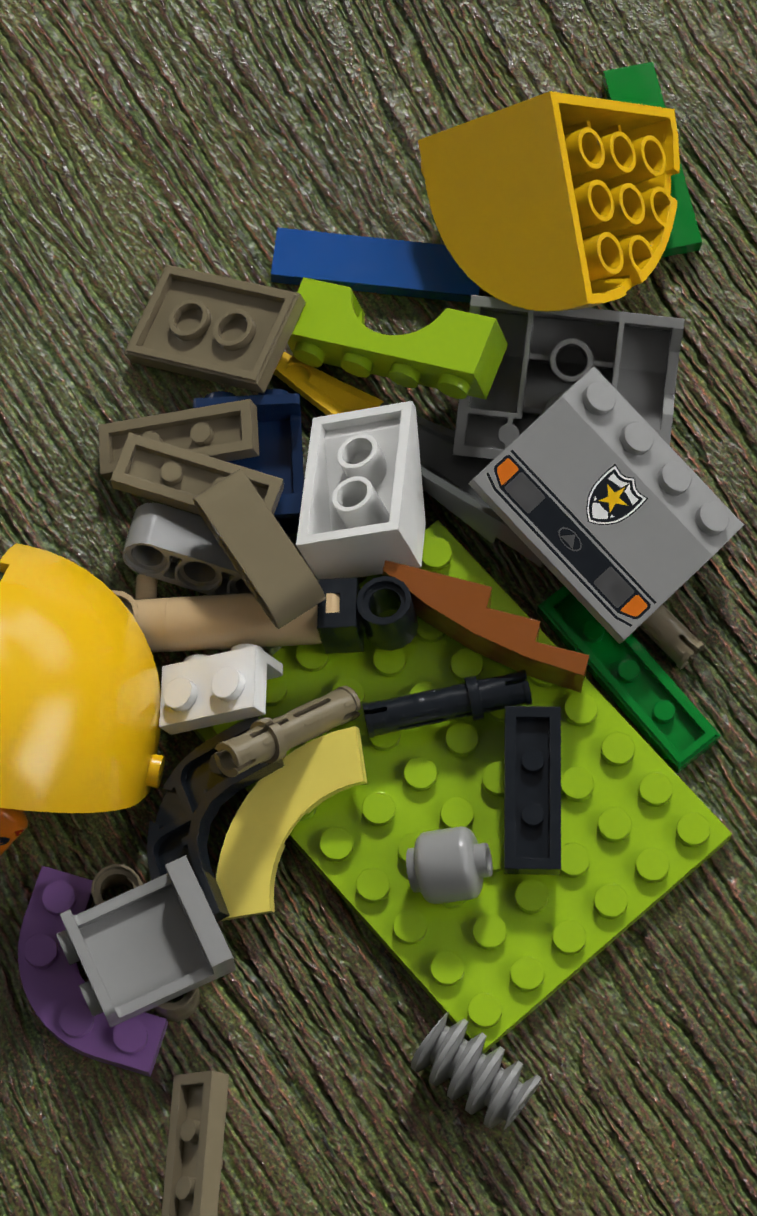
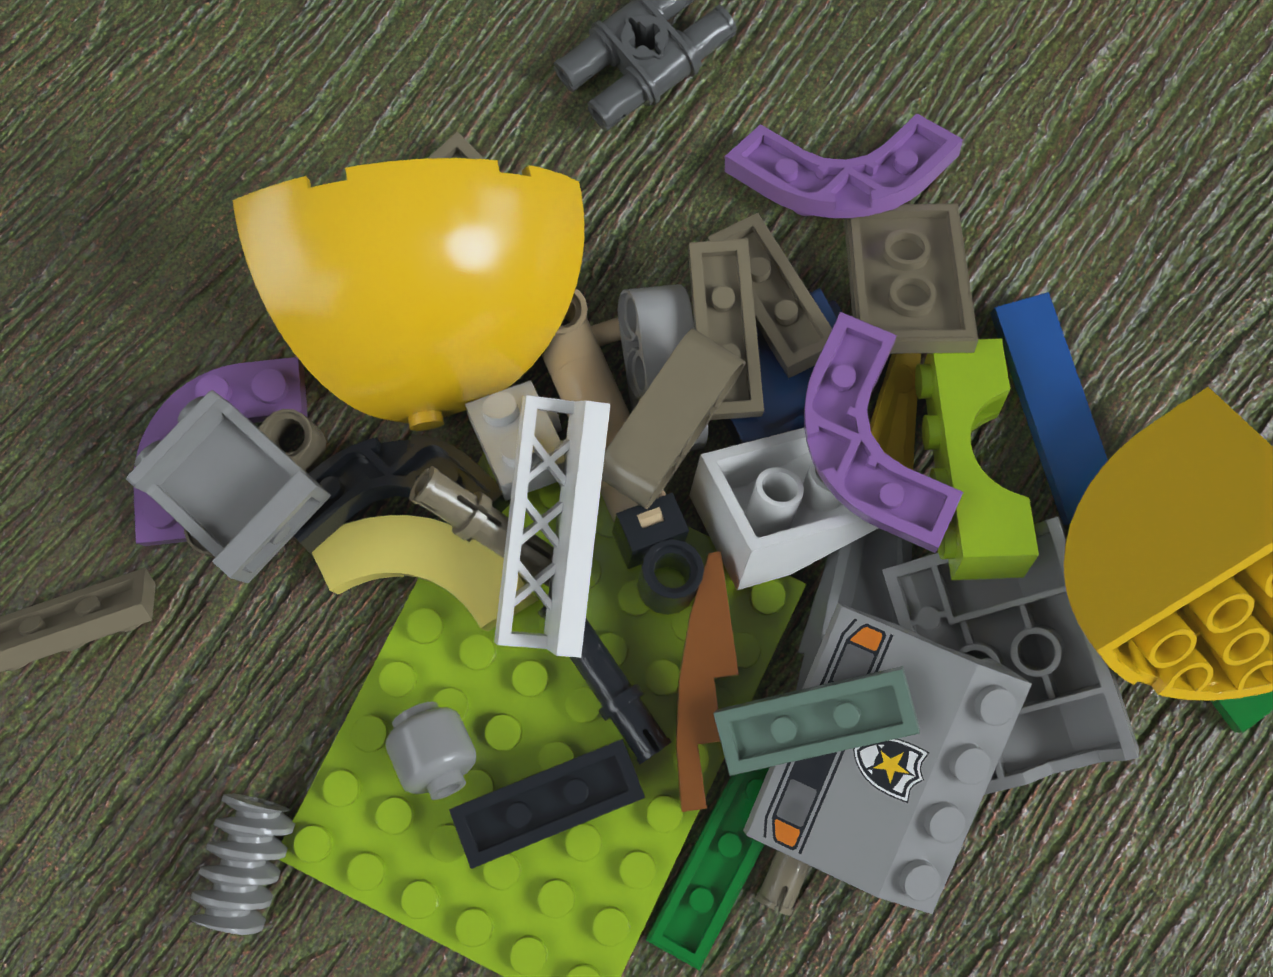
camera: 70 degrees right, 10 degrees up
none -> white fence [494,395,610,658]
none -> sand green plate [713,666,920,776]
none -> medium lavender plate [725,114,963,218]
none -> medium lavender plate [804,312,963,553]

